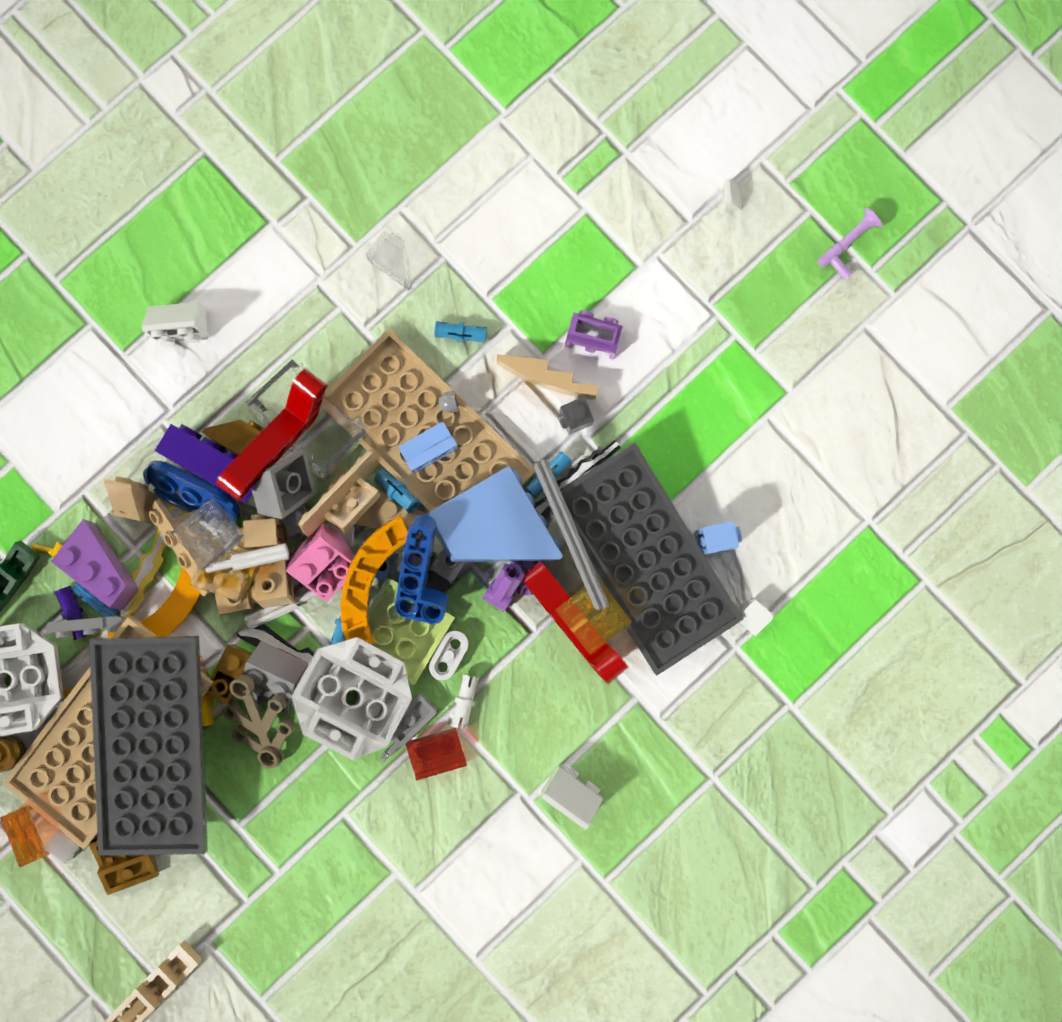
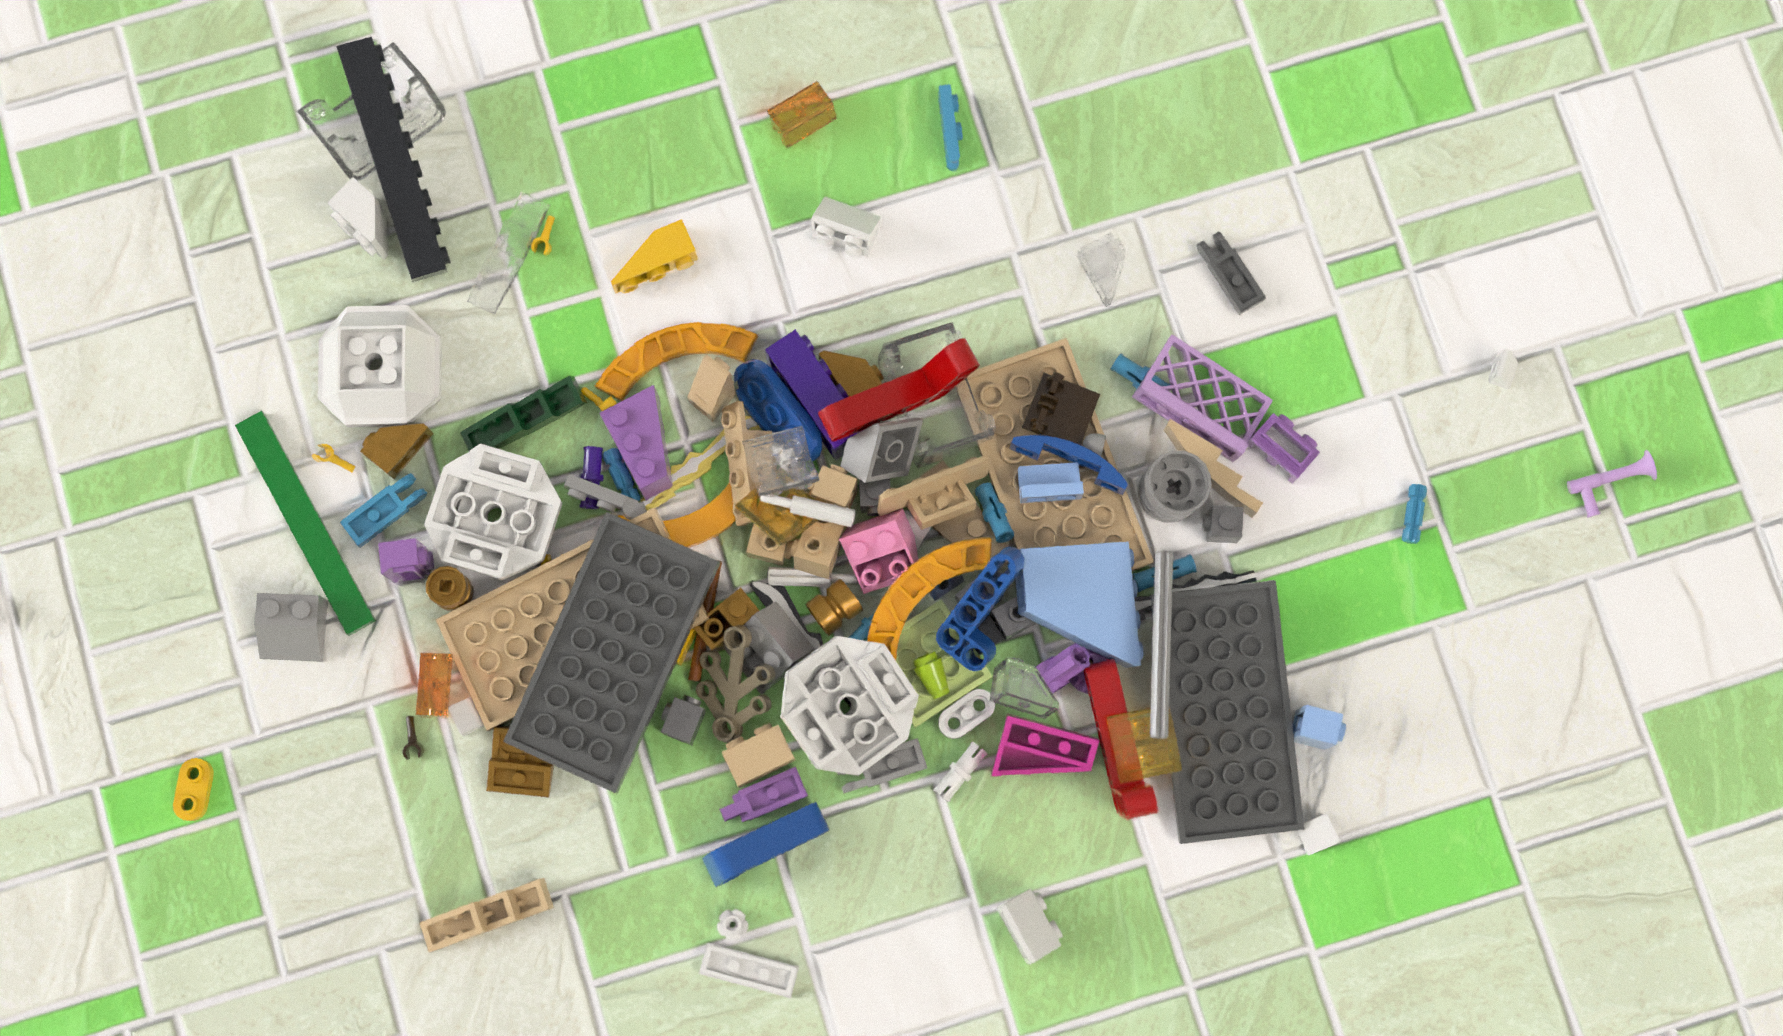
camera: 30 degrees right, 5 degrees down
clear red plate [406,727,467,781] -> none
none -> dark brown hand [403,716,424,760]
none -> light orange tile [595,322,758,401]
none -> yellow slope [611,219,698,294]
none -> flat silver brick [661,695,706,746]
none -> dark orange bar [688,560,722,682]
none -> white tile [699,943,799,998]
none -> blue beam [702,802,830,887]
none -> white plate [717,909,748,941]
none -> medium lavender hinge [720,767,808,822]
none -> tan brick [722,723,796,788]
none -> clear orange hinge [767,81,837,148]
none -> pearl gold wheel [805,579,863,636]
none -> lime cone [913,651,950,700]
none -> dark azure hinge [938,84,963,171]
none -> clear slope [989,657,1059,719]
none -> dark pink wedge [991,713,1099,777]
none -> blue slope [1009,435,1128,495]
none -> dark brown hinge [1022,372,1100,445]
none -> lavender fence [1132,334,1273,462]
none -> light grey wheel [1138,451,1211,523]
none -> dark grey hinge [1197,231,1266,316]
none -> dark azure axle [1402,484,1427,544]

